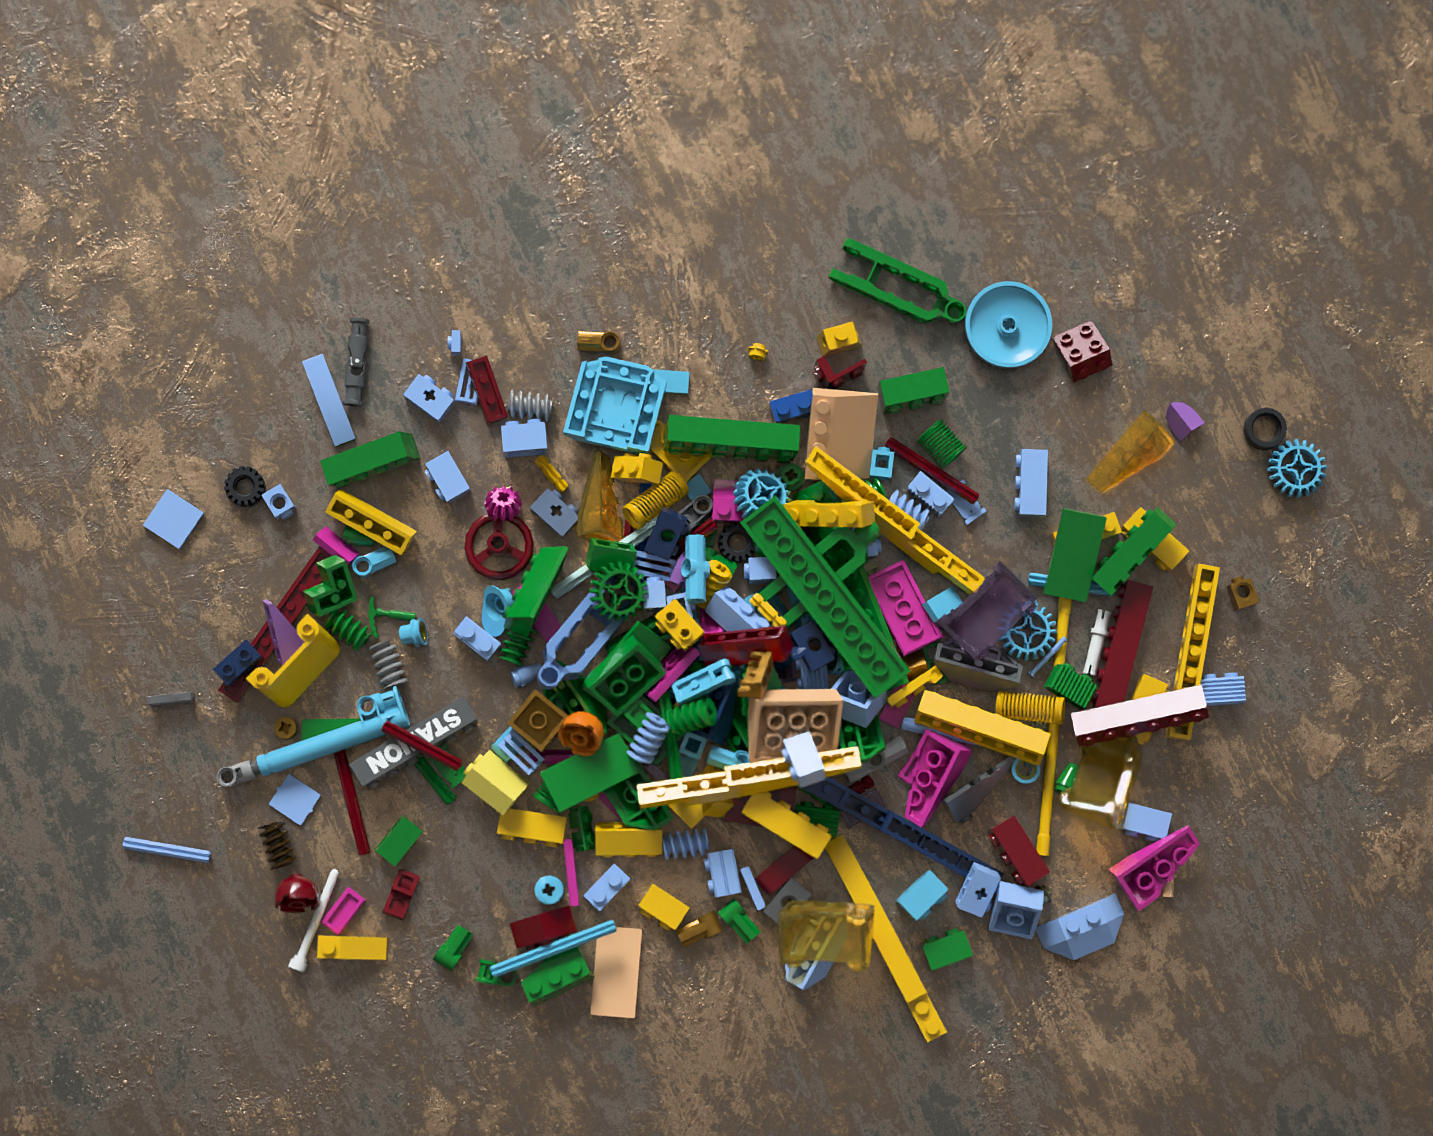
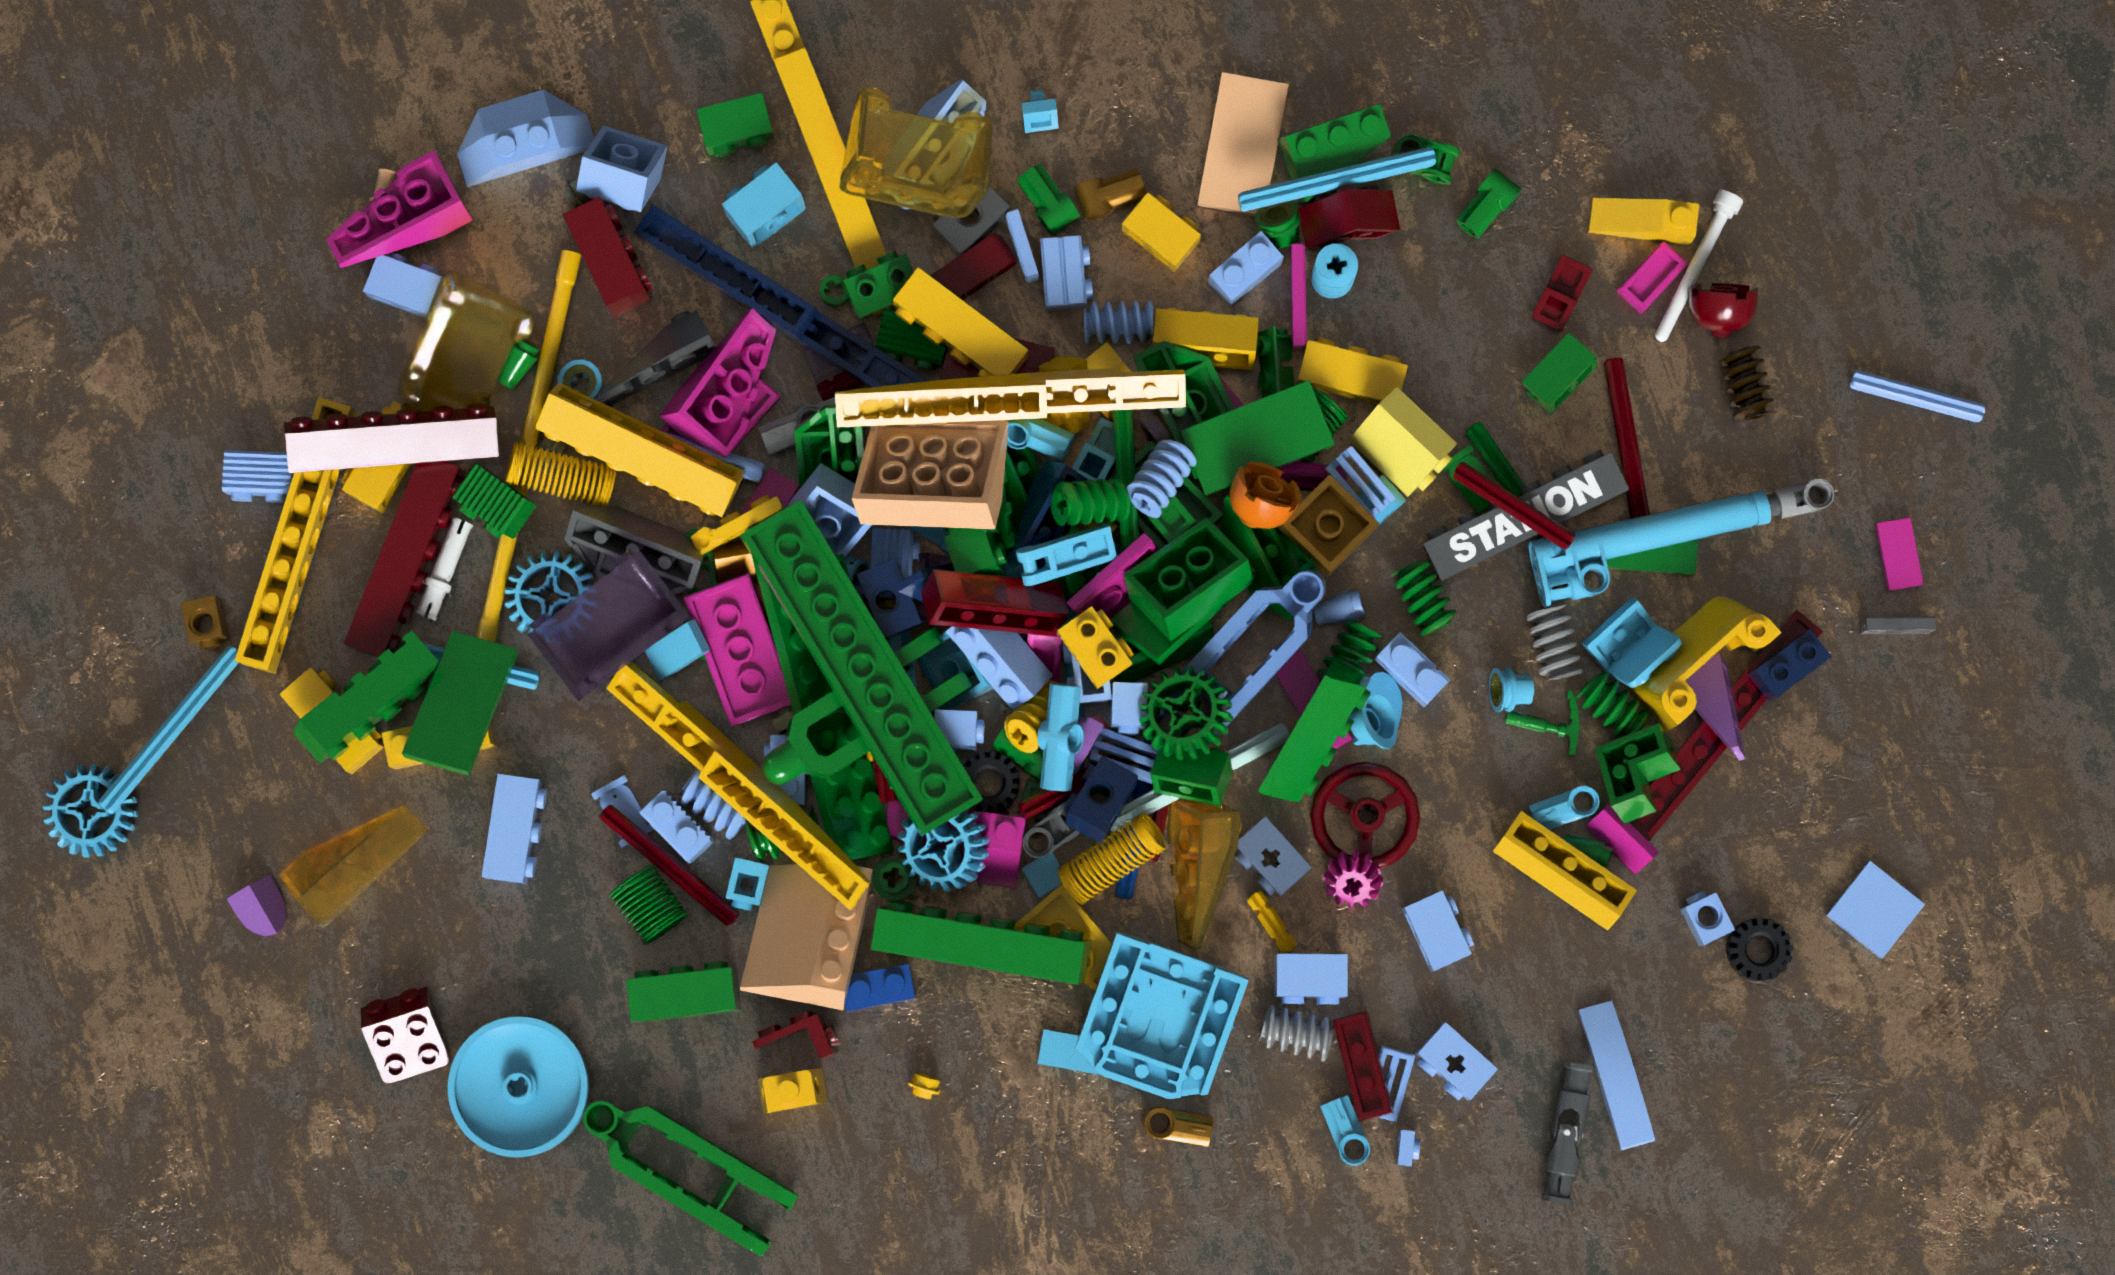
camera: 165 degrees left, 0 degrees up
light blue piece [269,774,321,825] -> none
pearl gold wheel [274,717,298,740] -> none
green wedge [320,431,421,489] -> none
yellow brick [611,453,663,484] -> none
pearl gold hinge [738,652,773,699] -> none
yellow axle [749,593,787,627] -> none
brick [781,732,825,788] -> none
yellow arch [783,500,875,528] -> none
light blue brick [955,862,1001,918] -> none
light blue piece [1028,636,1067,678] -> none
black tyre [1243,407,1287,450] -> none
none -> medium azure axle [98,645,238,814]
none -> green bush [819,275,848,308]
none -> green brick [840,251,914,319]
none -> medium azure tile [1021,89,1059,133]
none -> green piece [1255,200,1301,249]
none -> medium azure piece [1320,1095,1370,1166]
none -> green piece [1390,560,1457,637]
none -> medium azure bracket [1582,597,1682,688]
none -> dark pink tile [1875,517,1924,592]

